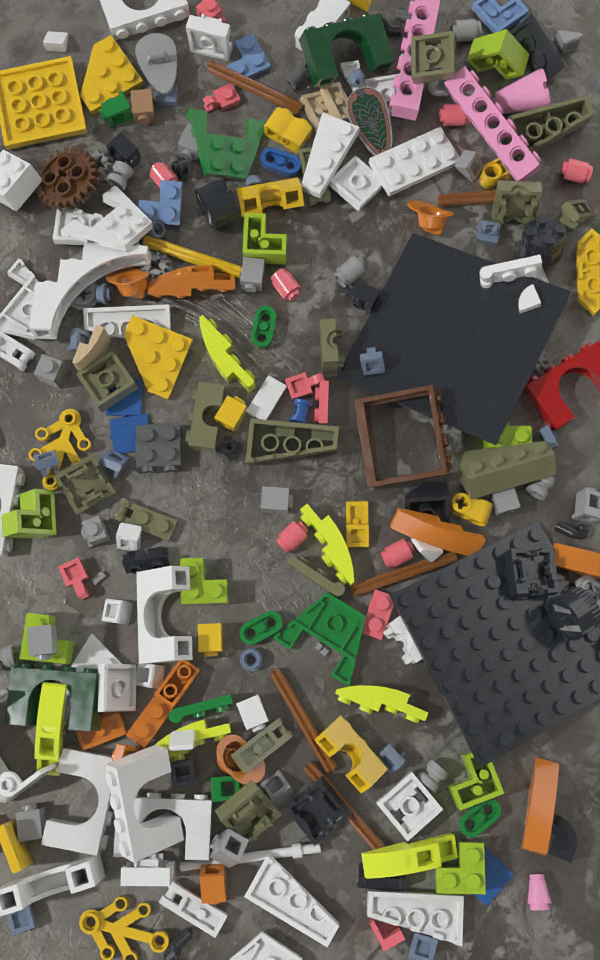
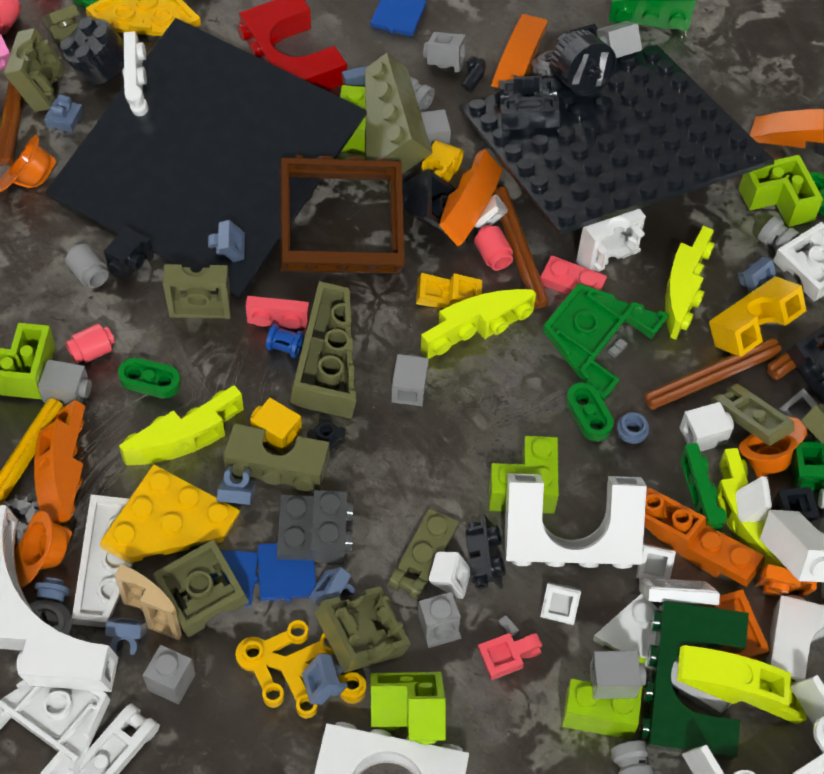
camera: 90 degrees left, 20 degrees down
yellow brick [198,623,223,657] -> none
white tile [246,375,287,420] -> none
coral brick [276,521,309,553] -> none
coral plate [285,372,325,401] -> none
olive plate [287,556,345,598] -> none
white tile [519,285,541,314] -> none
none -> sand blue tile [217,466,256,505]

